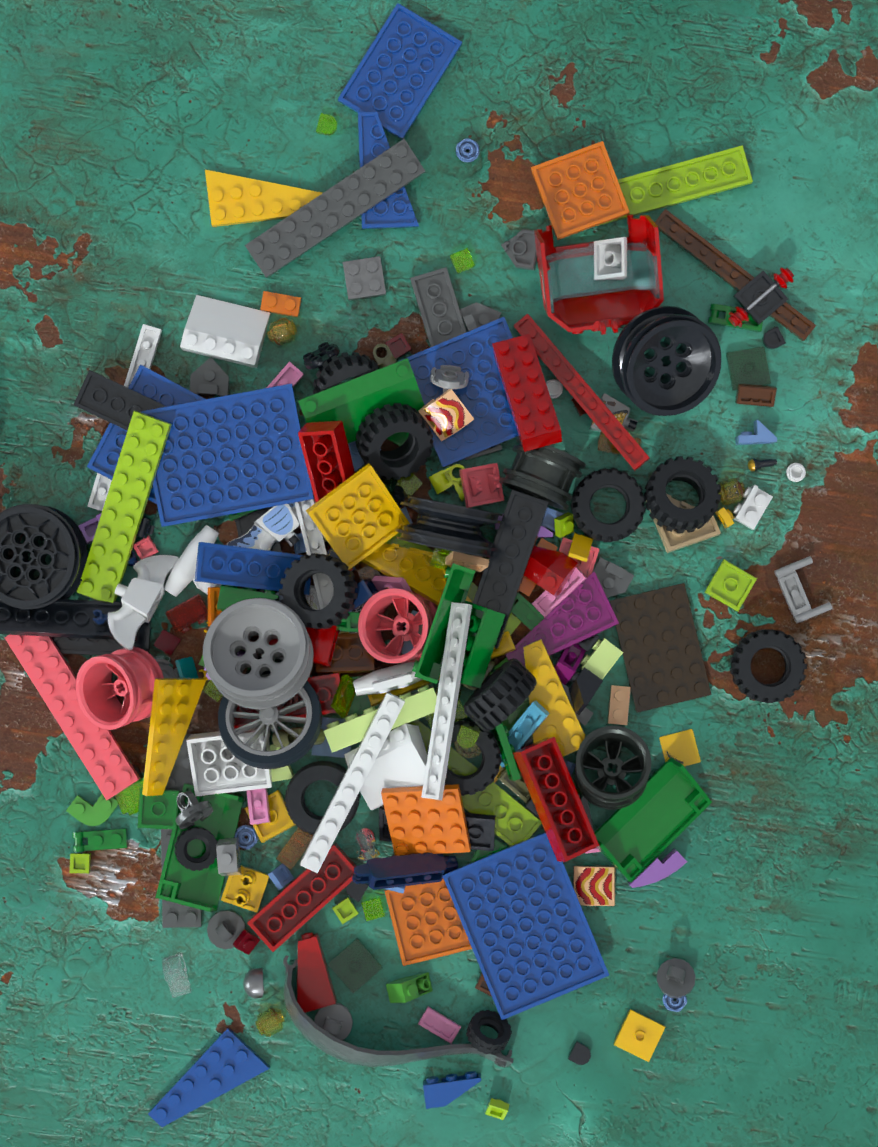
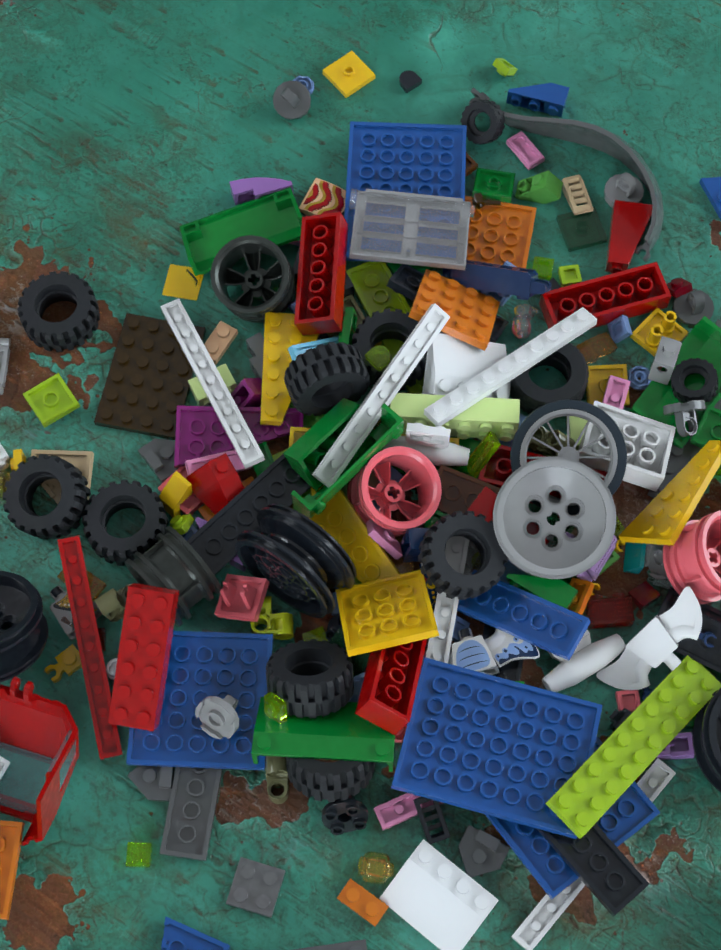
camera: 155 degrees left, 20 degrees down
flat silver hair [243,968,264,999] -> none
clear yellow head [255,1008,285,1037] -> none
dark red plate [385,333,412,359] -> none
slope [418,389,474,441] -> none
dark grey plate [501,229,538,271] -> none
black slope [569,667,603,715] -> none
none -> yellow plate [44,644,82,683]
none -> olive piece [95,584,132,622]
none -> white plate [160,298,265,469]
none -> clear neon green plate [264,691,287,724]
none -> clear door [349,189,475,270]
none -> black slope [413,797,451,844]
none -> green plate [472,168,516,203]
none -> dark brown hand [472,193,501,209]
none -> tan slope [562,175,593,216]

